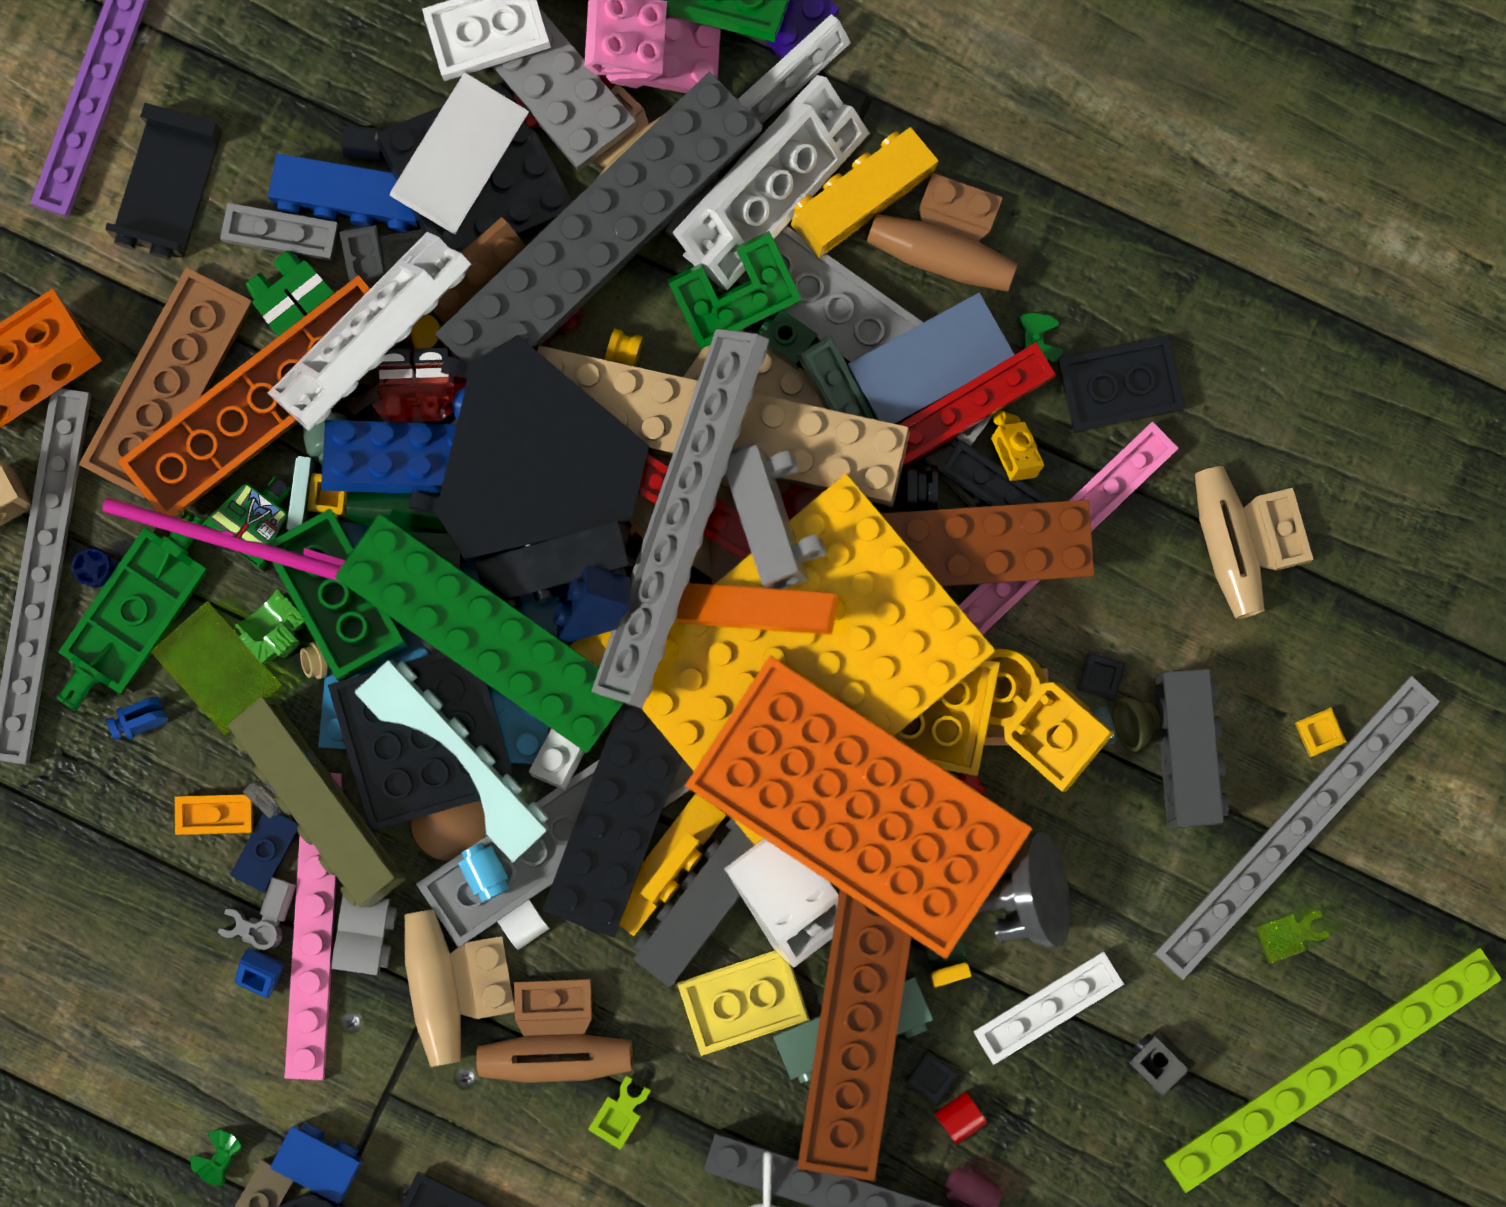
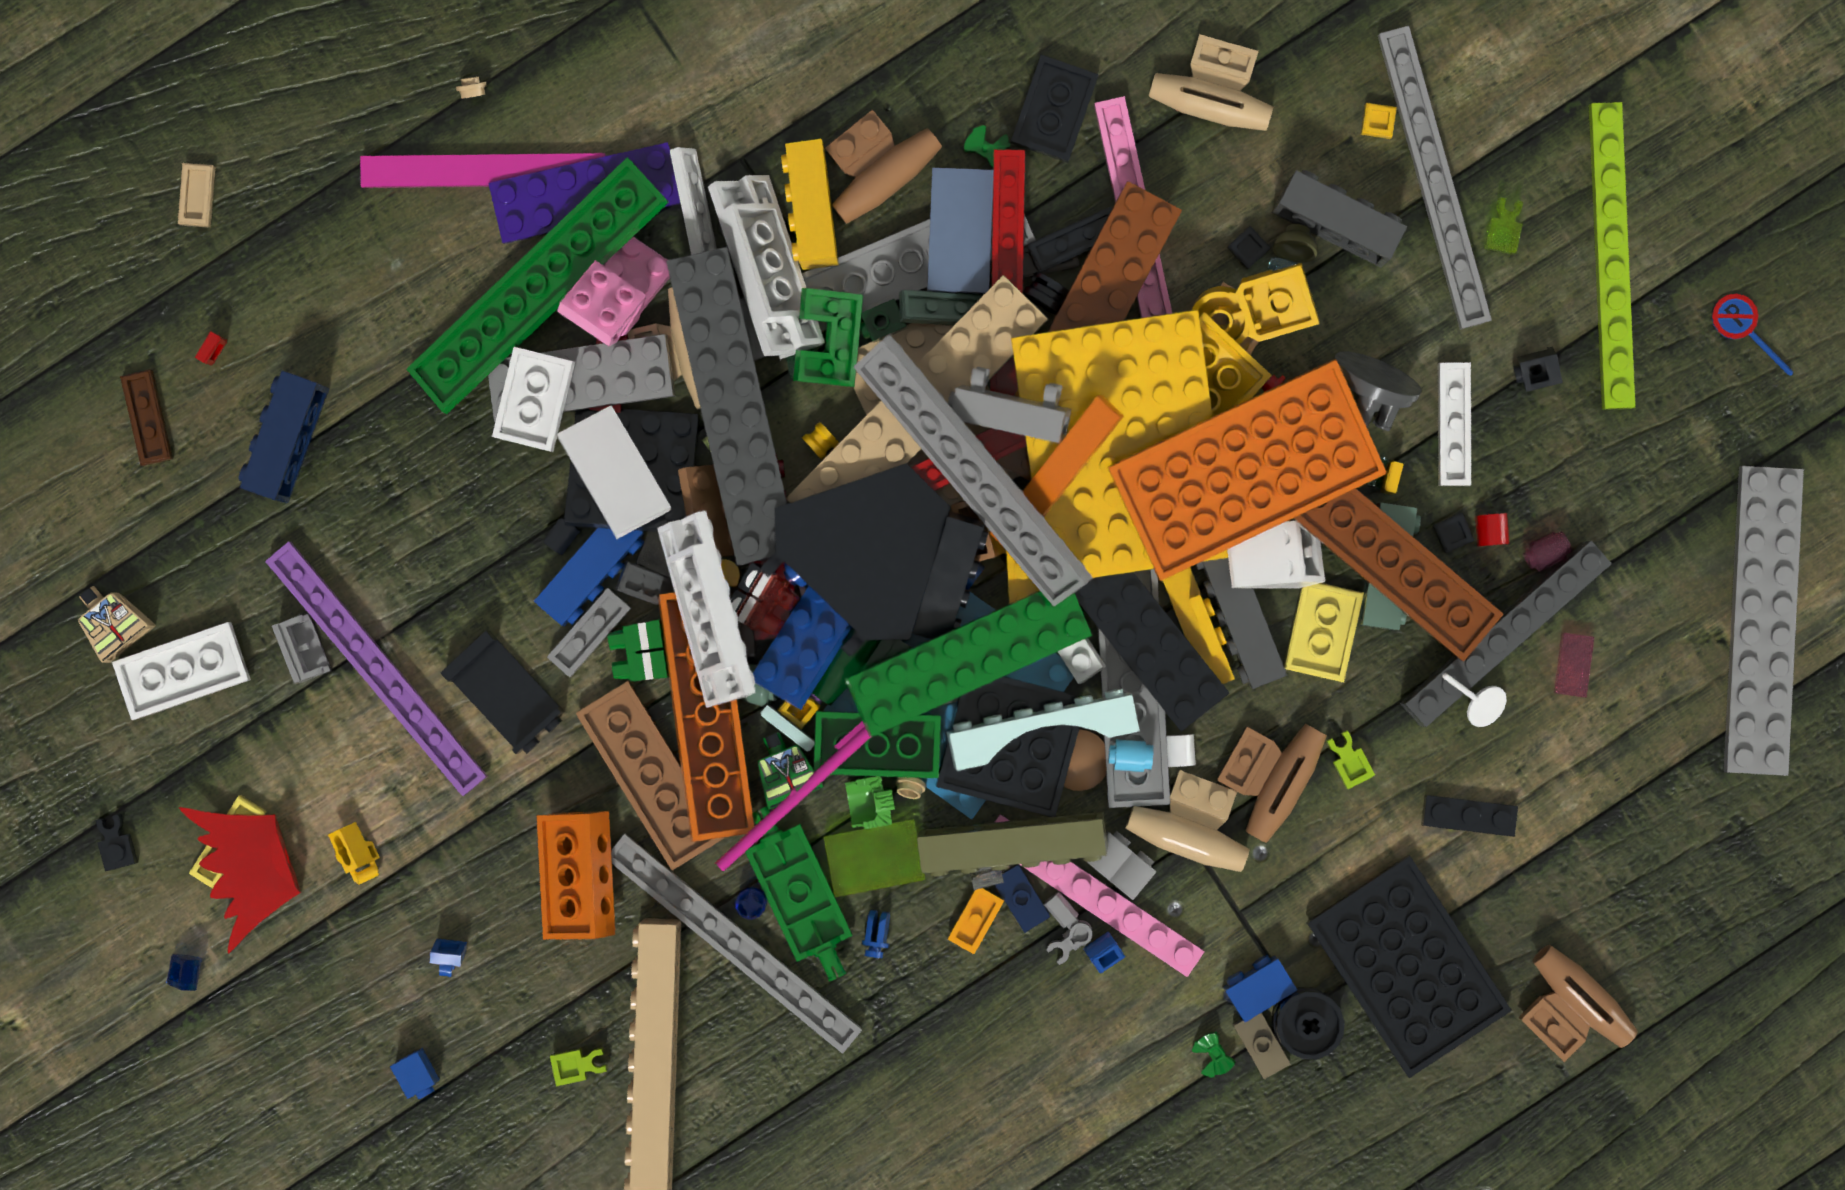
camera: 60 degrees left, 5 degrees up
dark blue slope [553,565,630,643] -> none
yellow piece [991,410,1044,482] -> none

